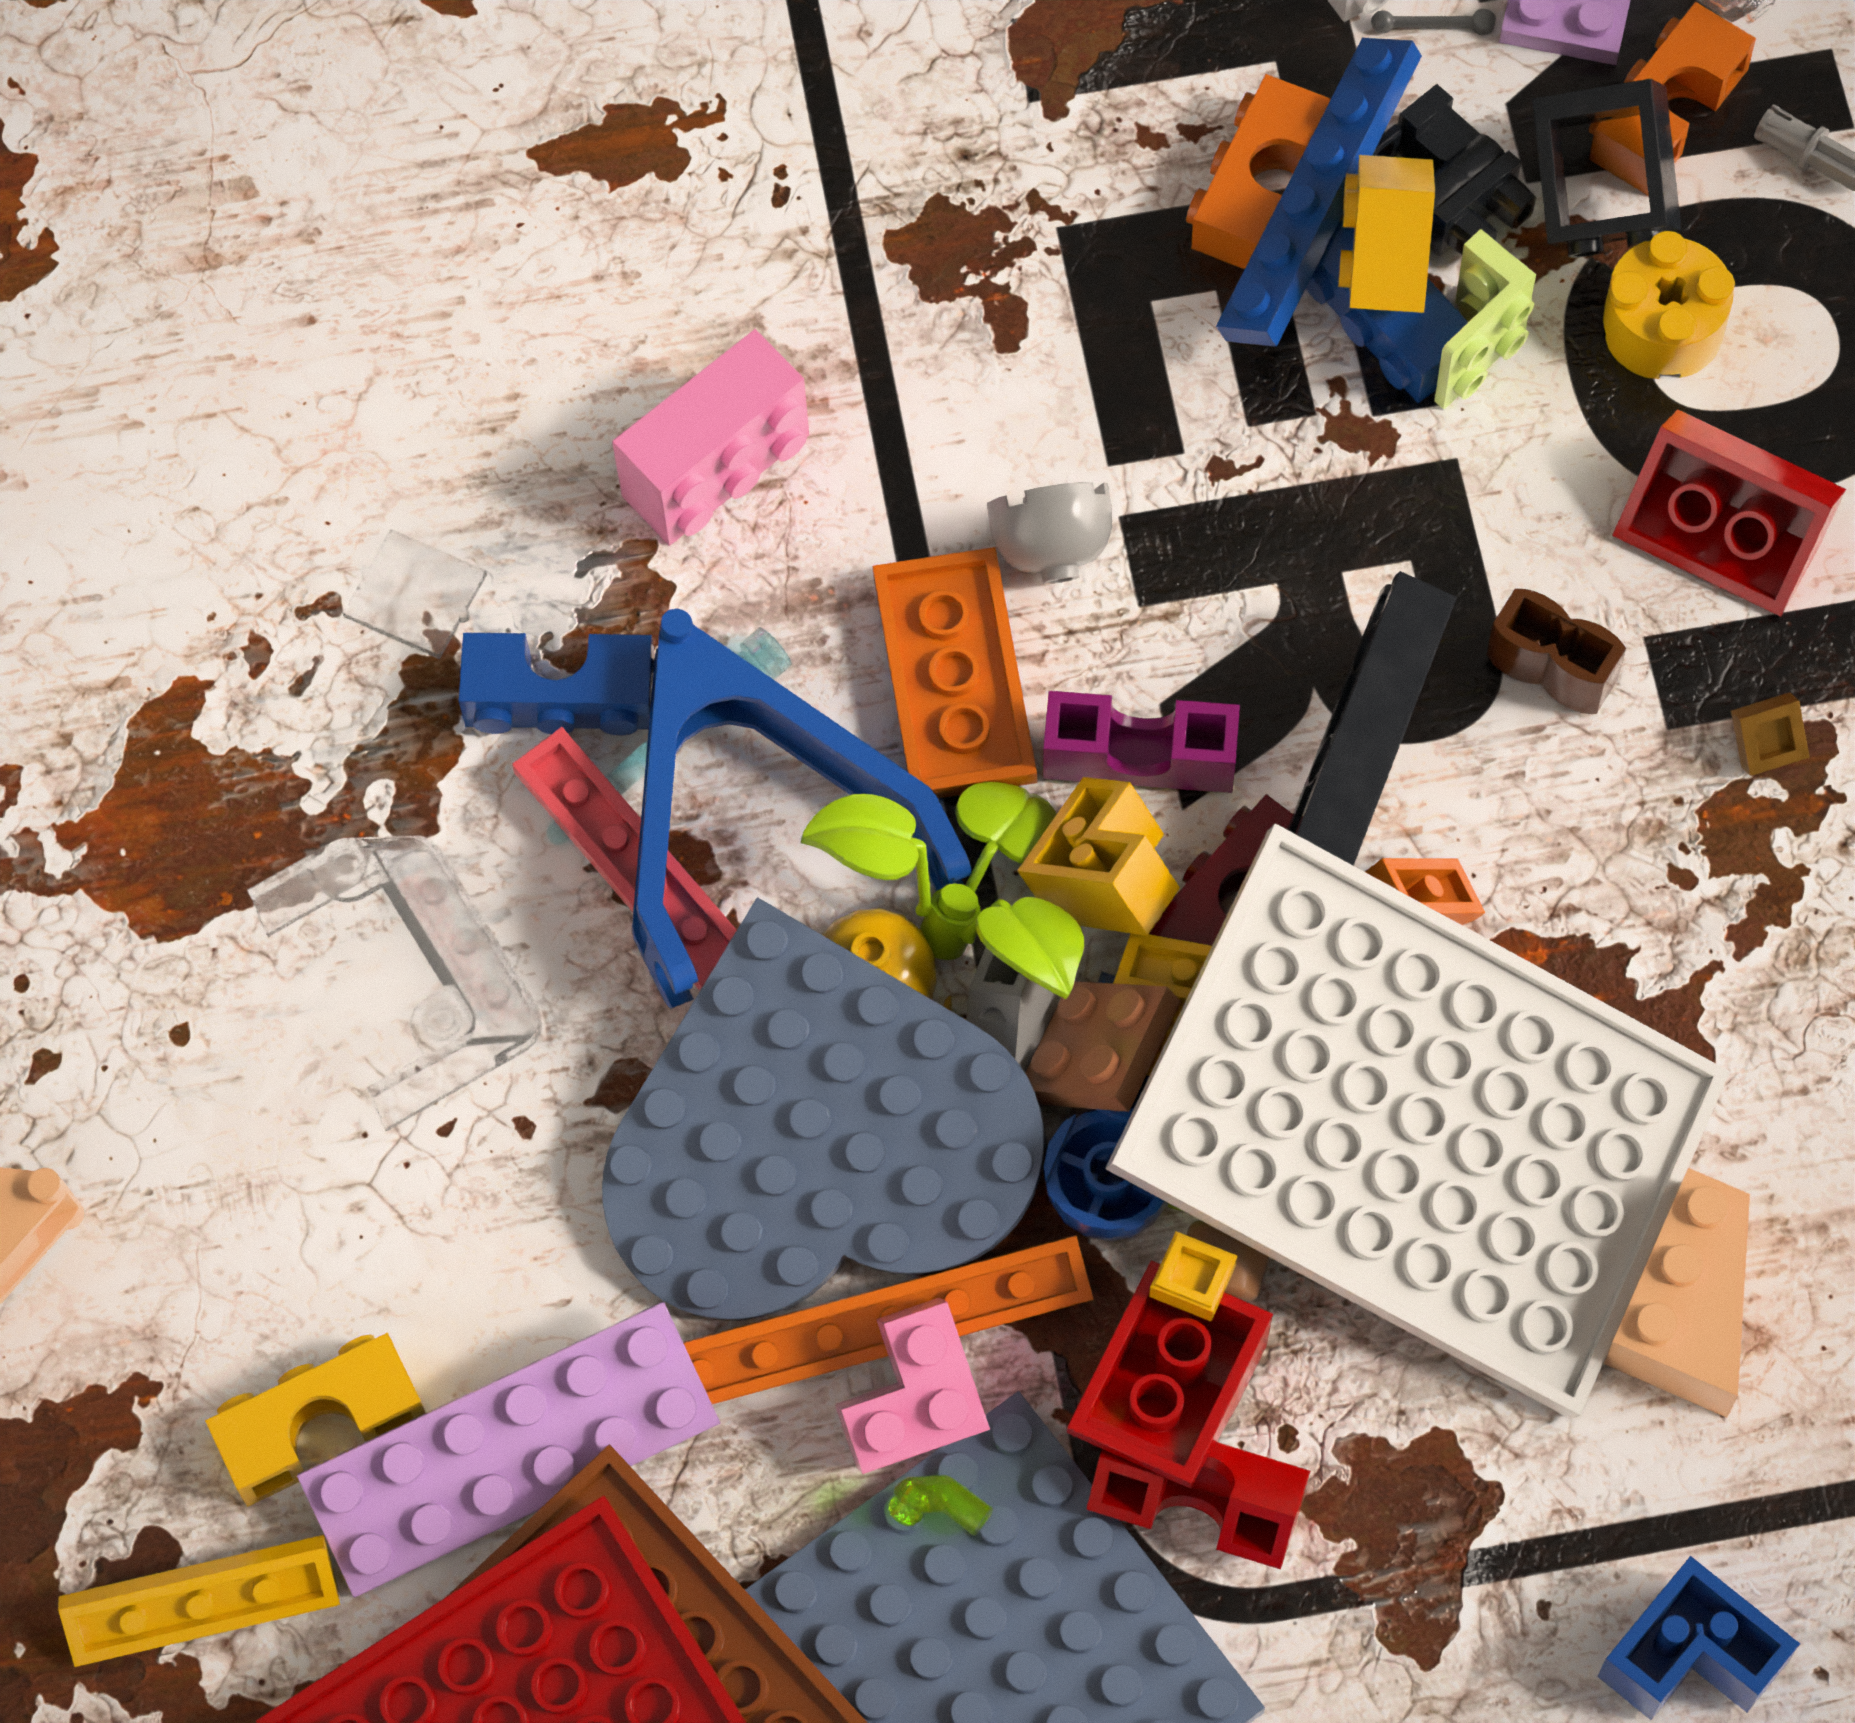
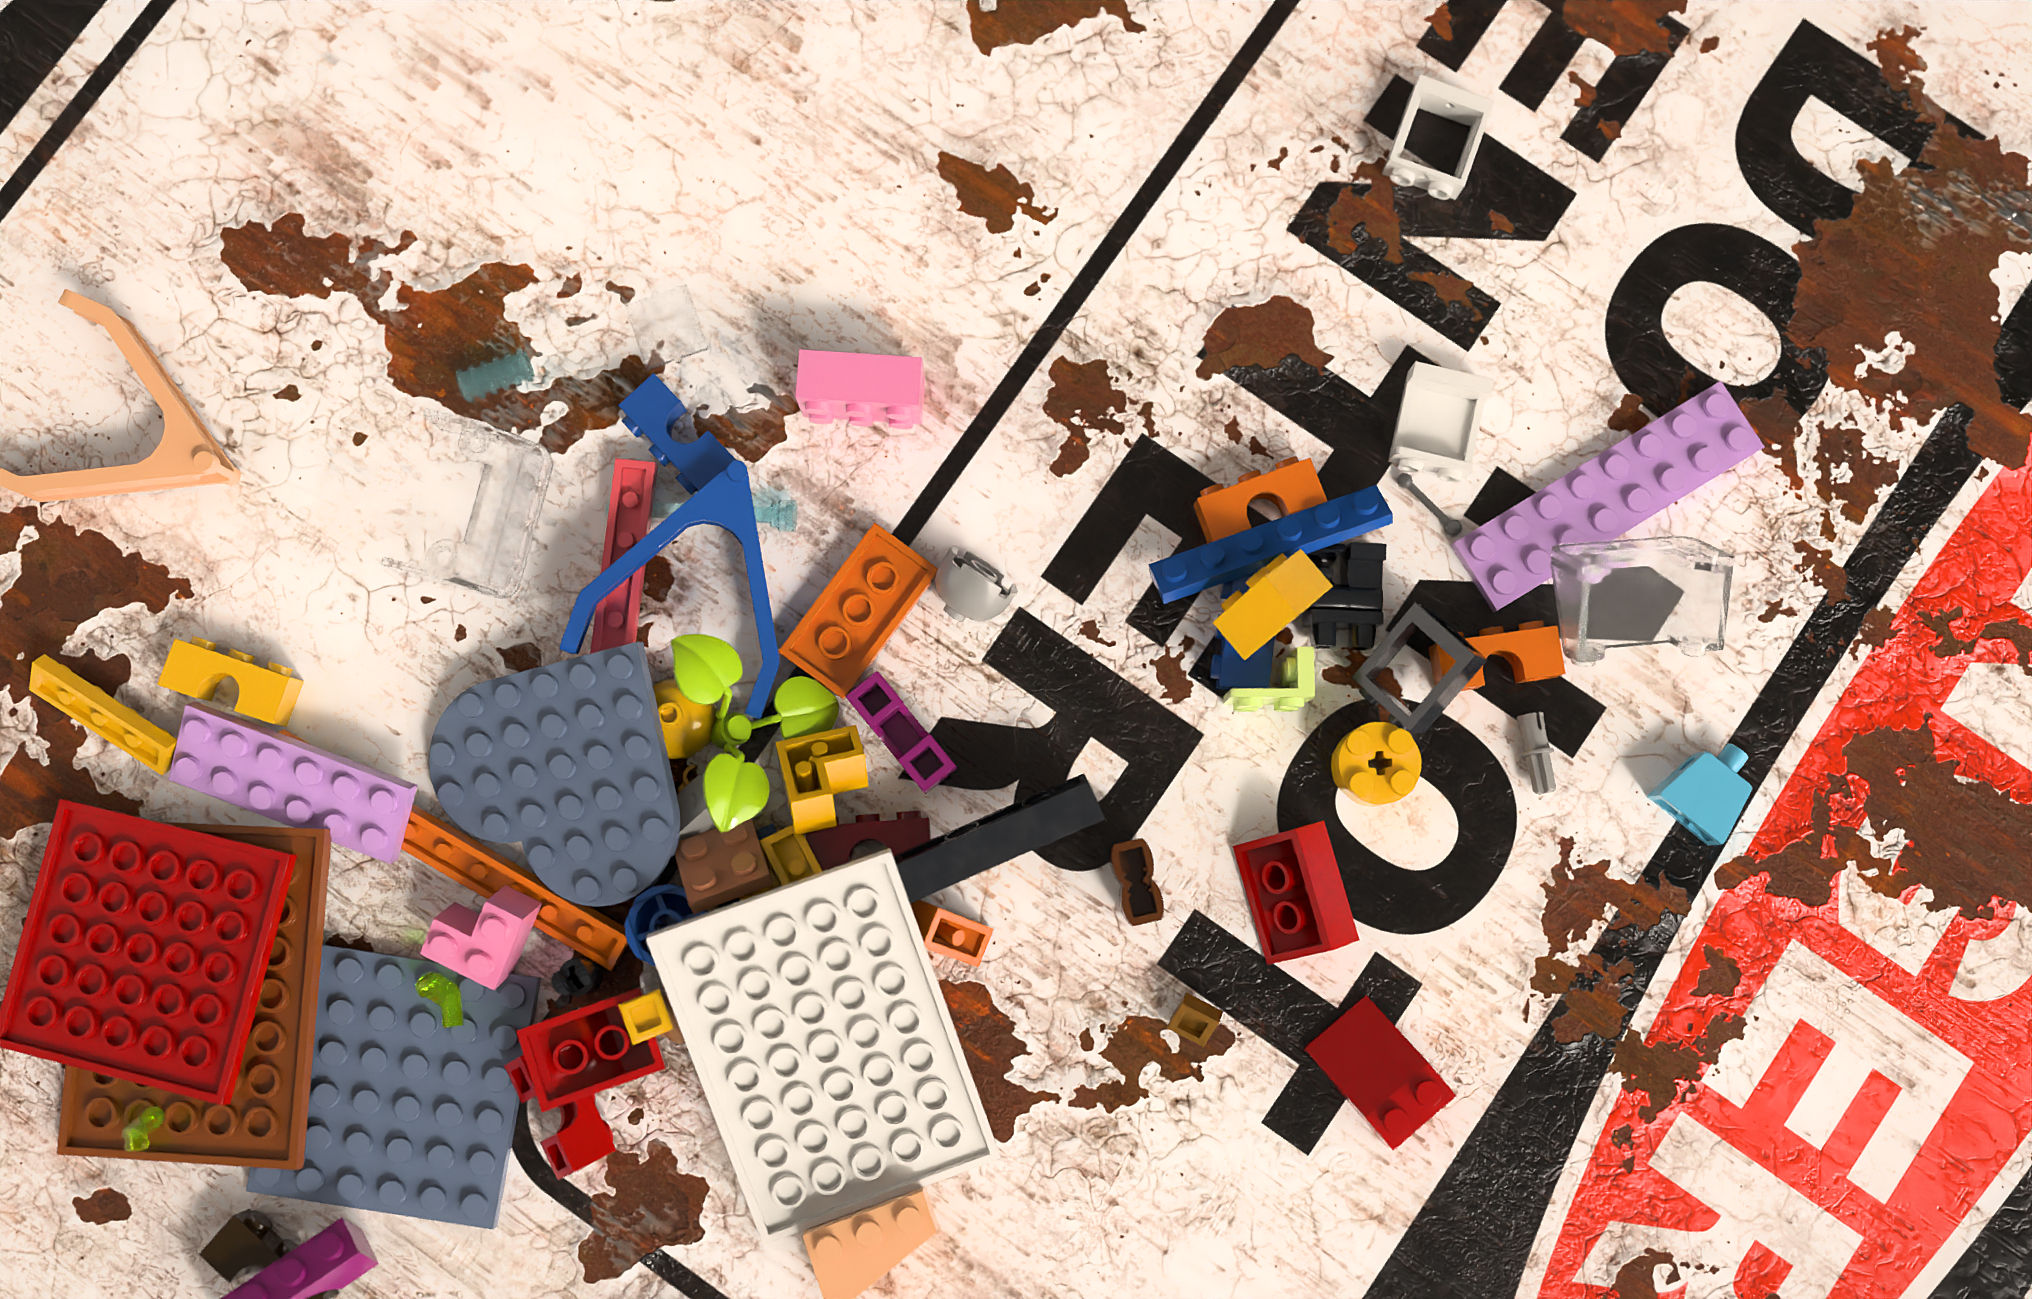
camera: 40 degrees right, 15 degrees up
none -> clear light blue piece [455,348,535,403]
none -> black hinge [551,957,604,996]

